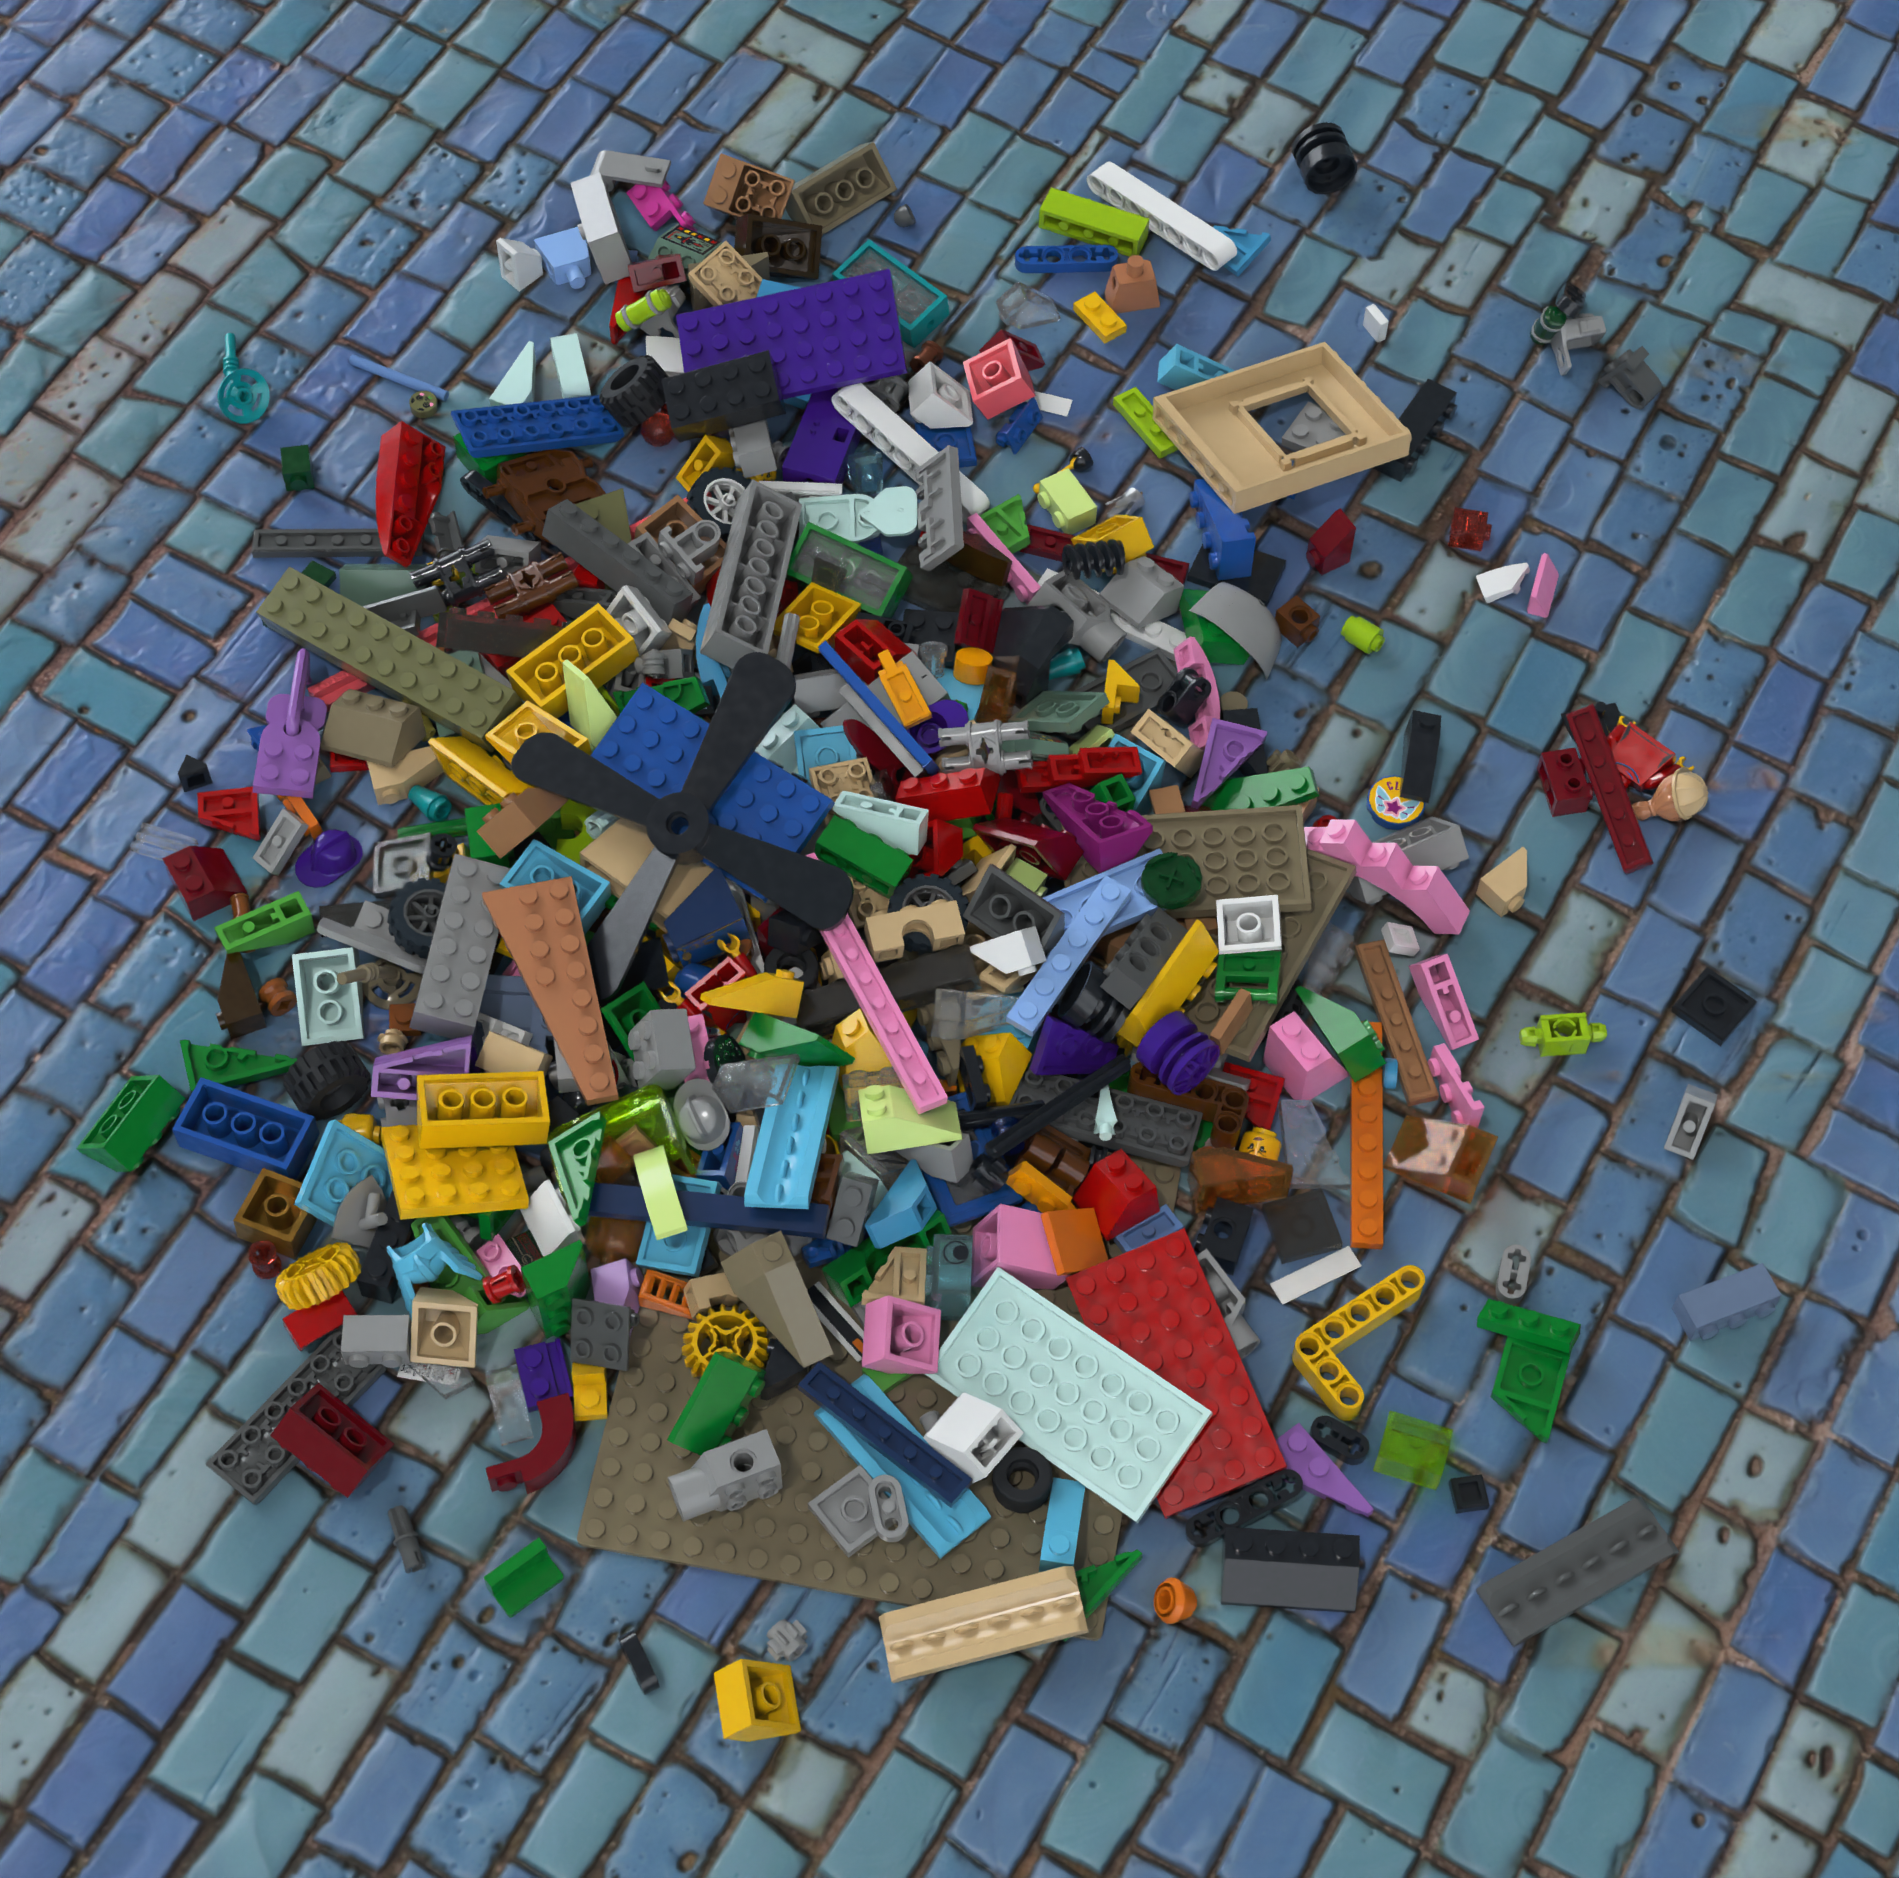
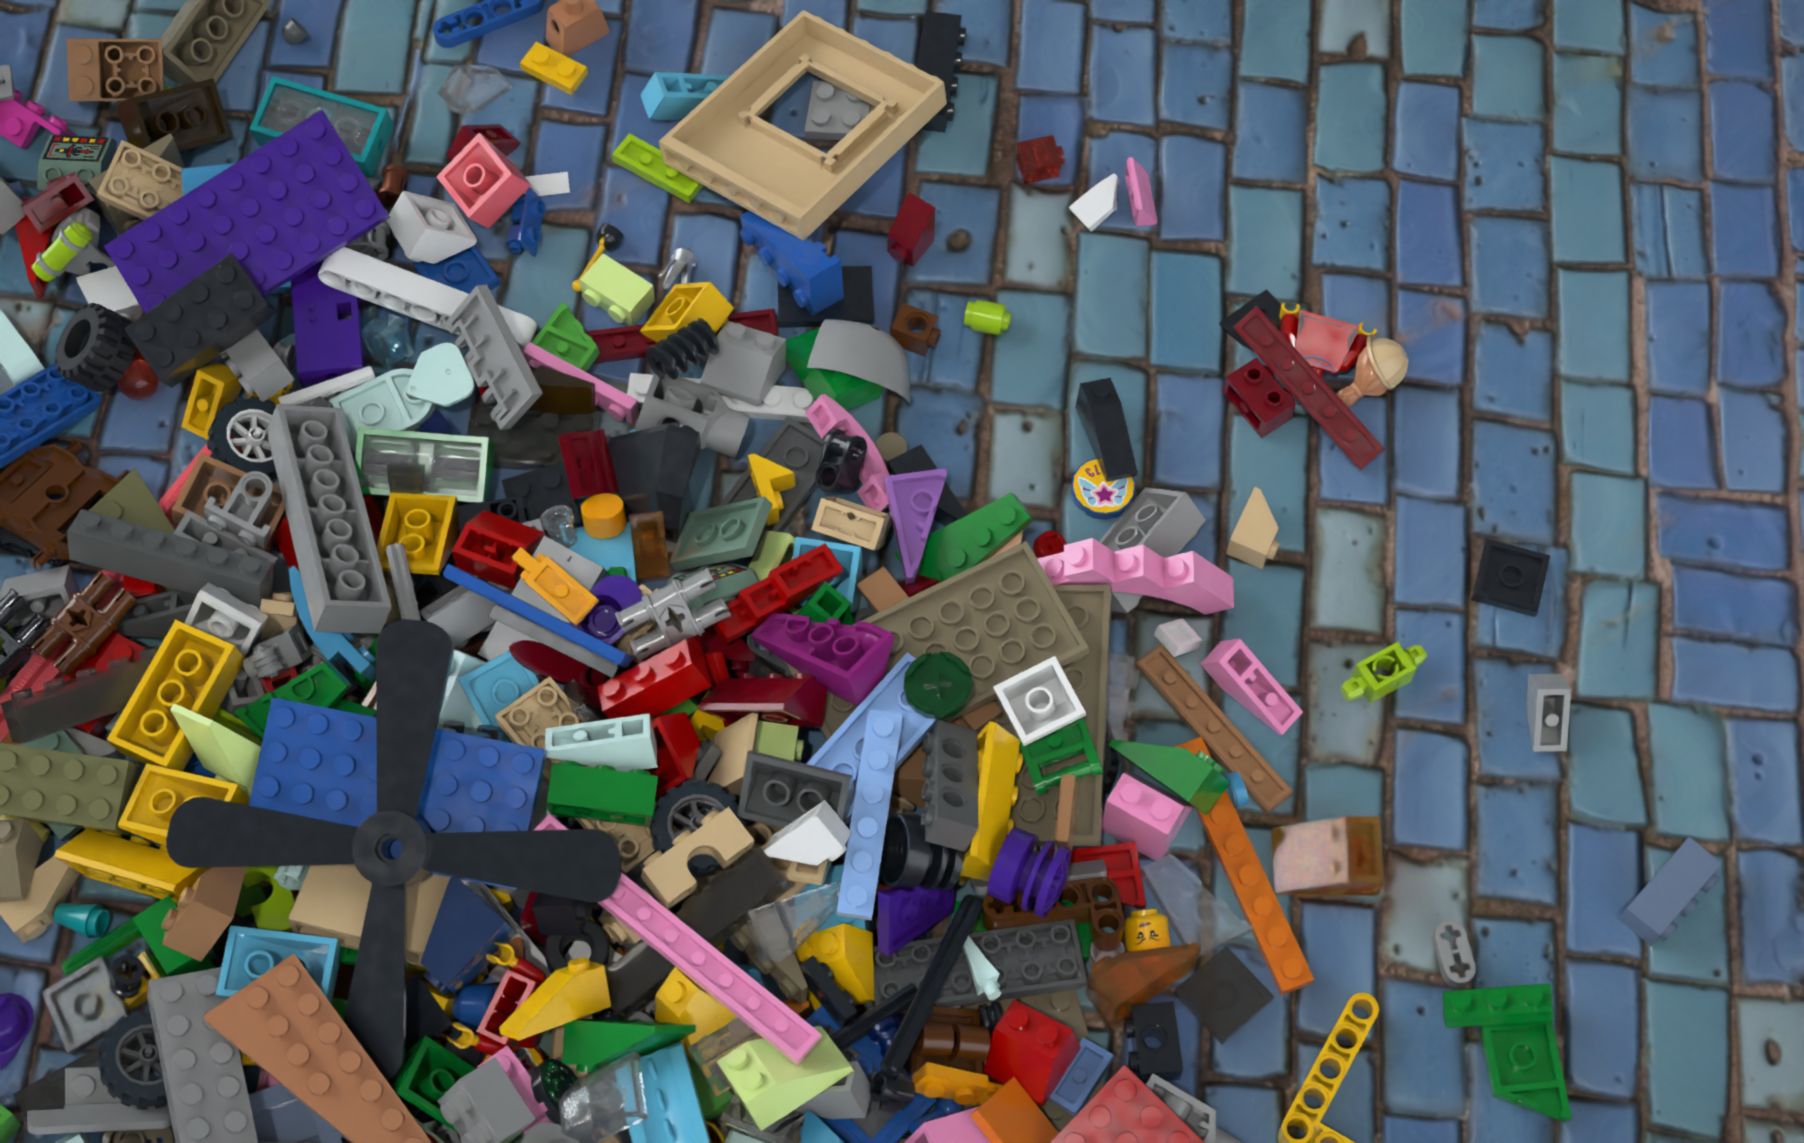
camera: 25 degrees left, 5 degrees up
teal cone [1049,647,1086,681] -> none
dark tan gear [1266,749,1302,773] -> none
white sticker [1270,1246,1361,1305] -> none
bright pink wing [1428,1043,1485,1139] -> none

